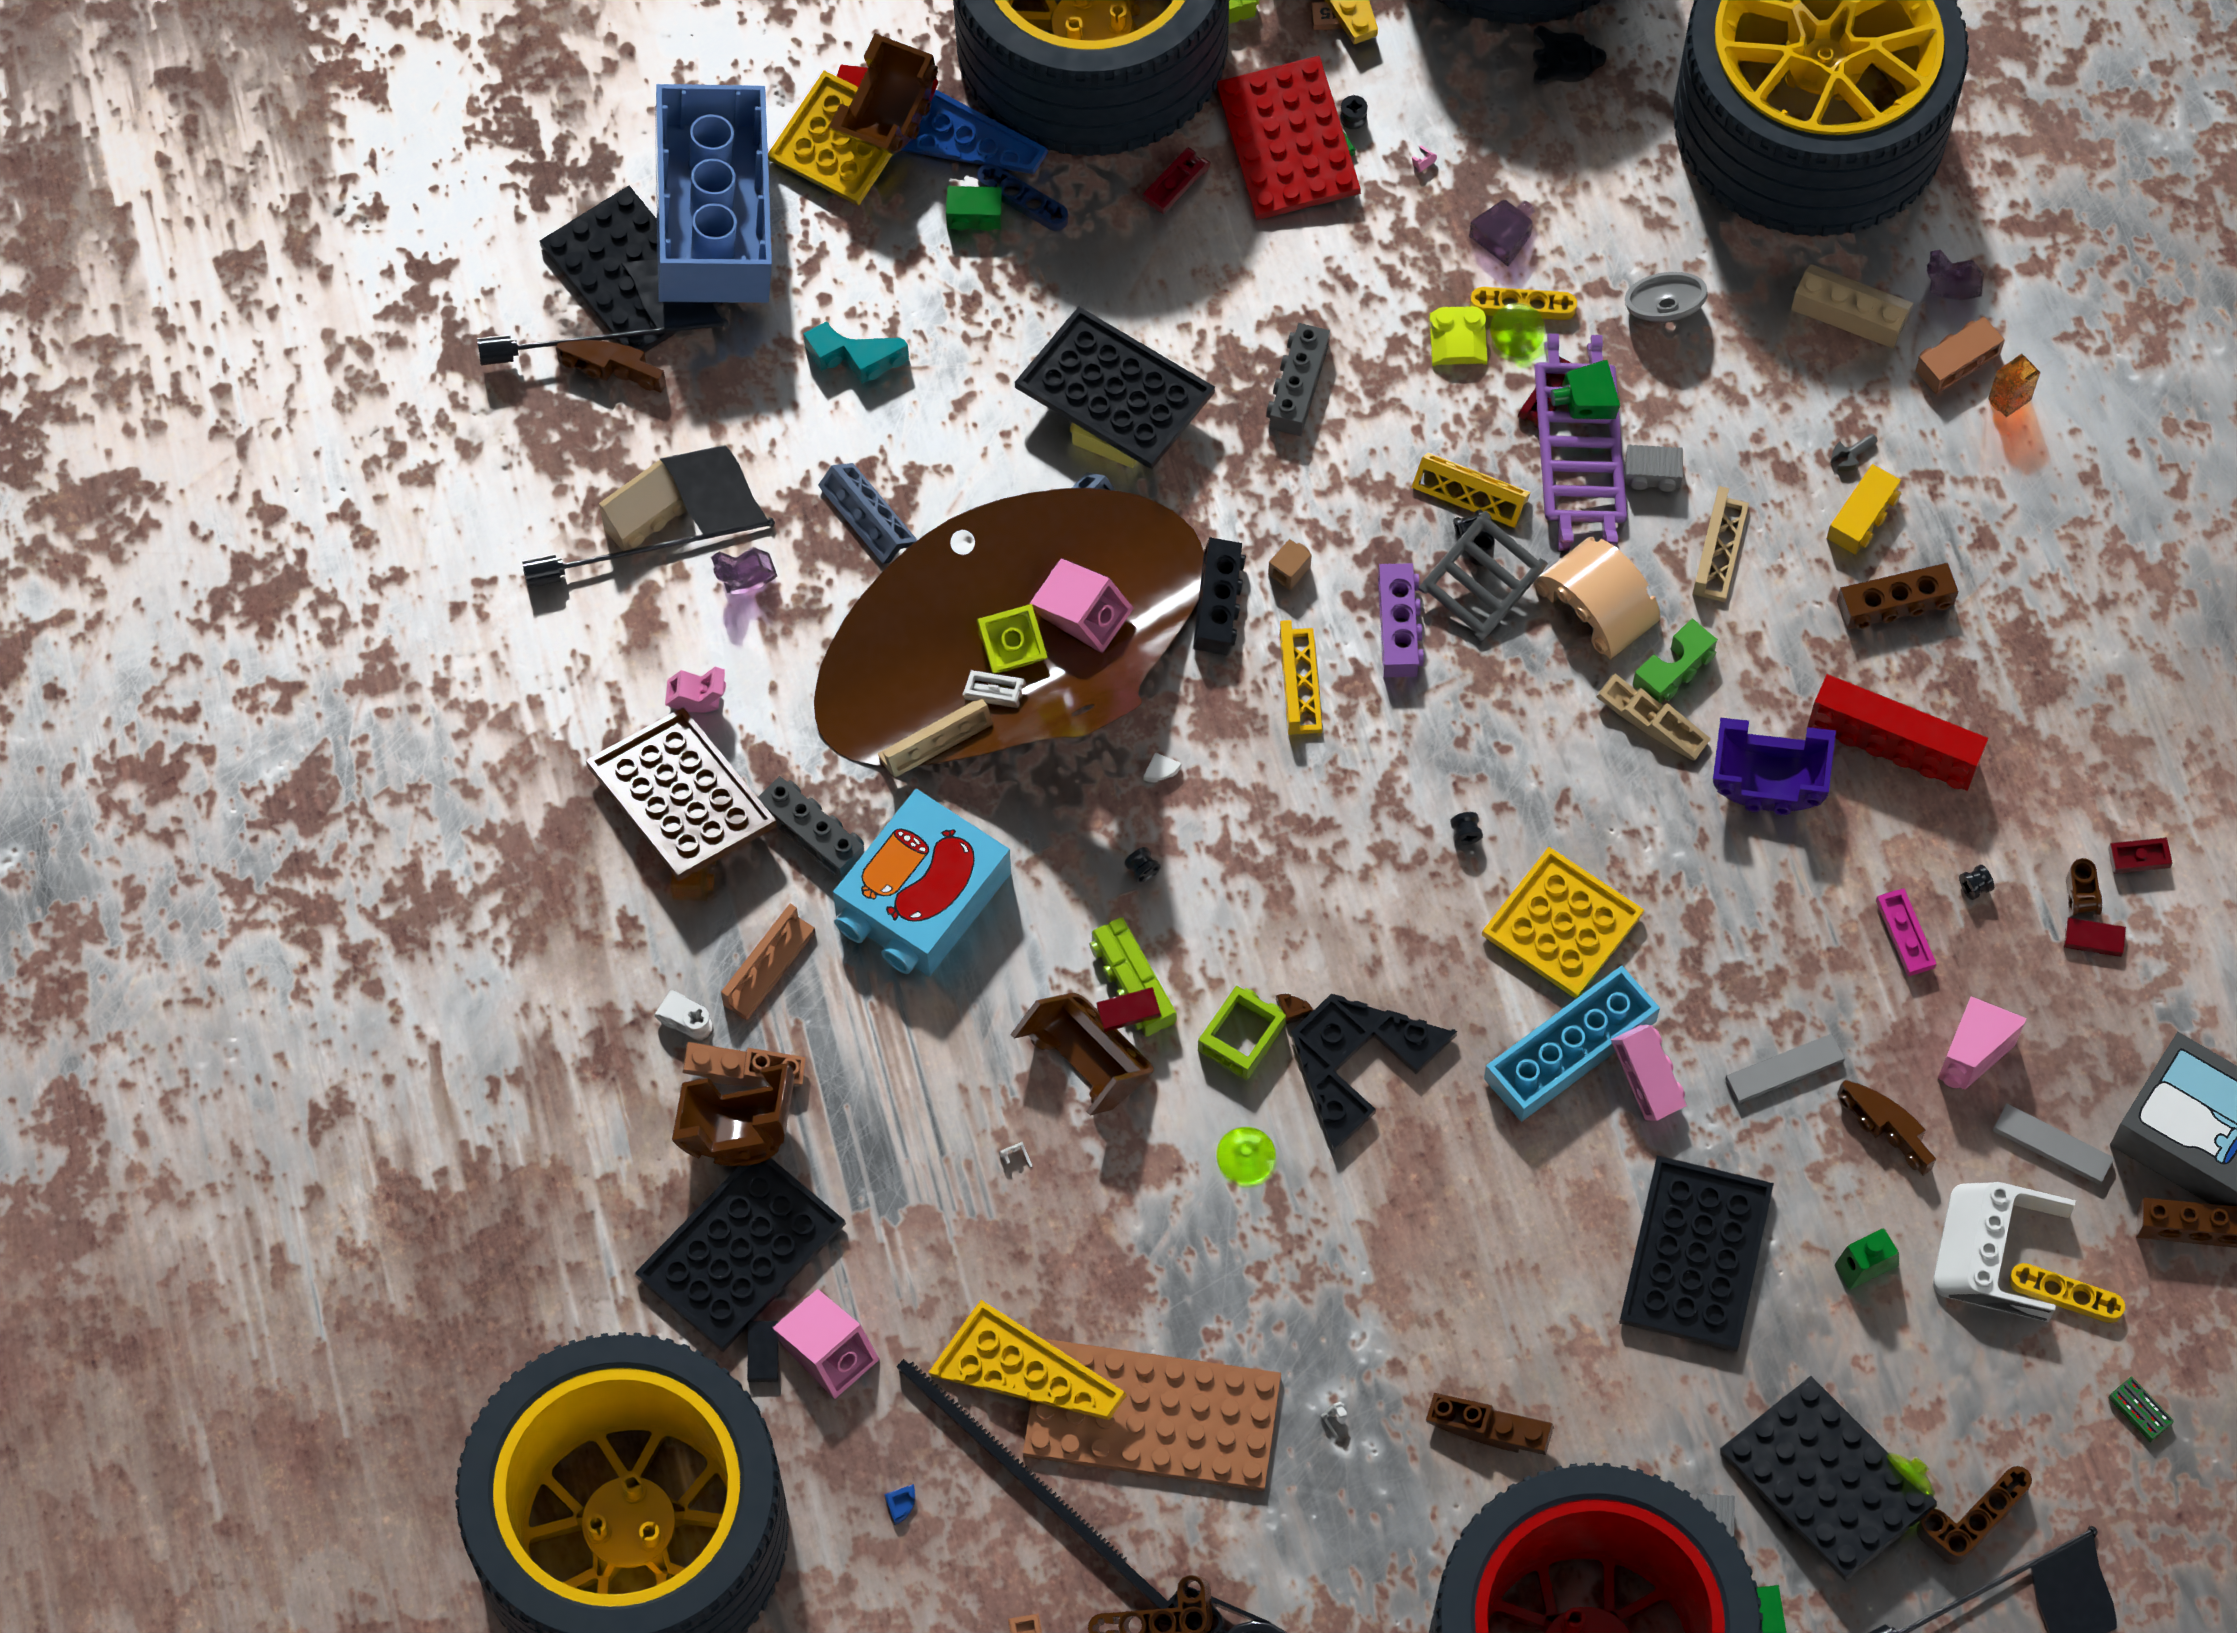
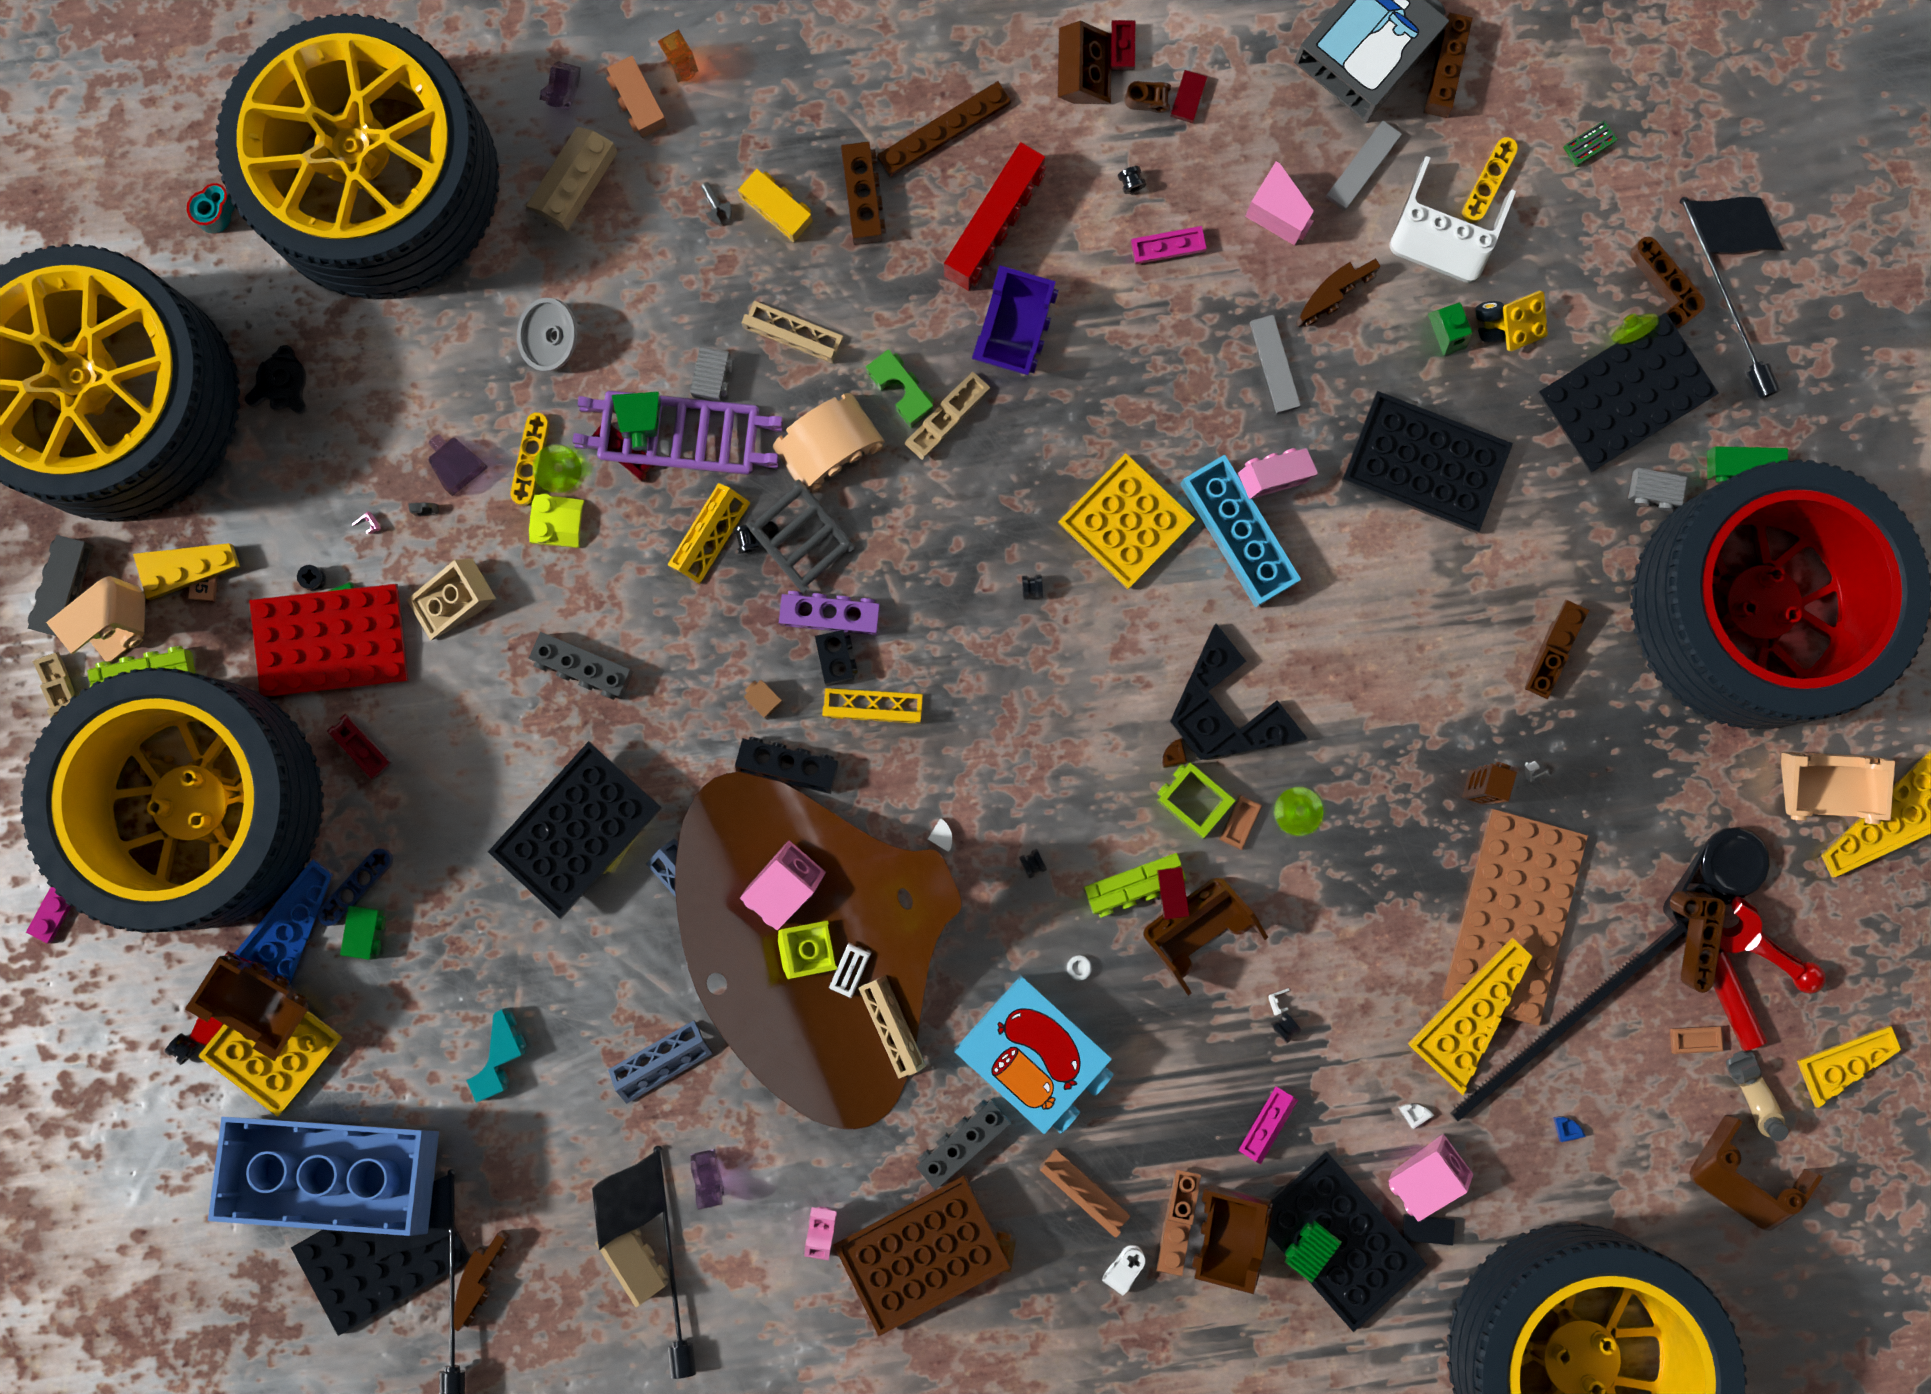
camera: 85 degrees left, 20 degrees up
none -> black wheel [165,1033,198,1065]
none -> tan slope [407,558,496,641]
none -> dark grey tile [408,503,439,517]
none -> black brick [815,630,858,686]
none -> reddish brown plate [877,81,1011,177]
none -> reddish brown slope [1058,20,1111,105]
none -> white tile [1067,955,1092,980]
none -> nougat tile [1219,795,1262,850]
none -> dark pink plate [1238,1087,1298,1165]
none -> black wheel [1271,1012,1302,1043]
none -> green brick [1284,1220,1342,1283]
none -> white tile [1398,1103,1434,1129]
none -> reddish brown brick [1462,762,1517,805]
none -> yellow plate [1475,291,1548,351]

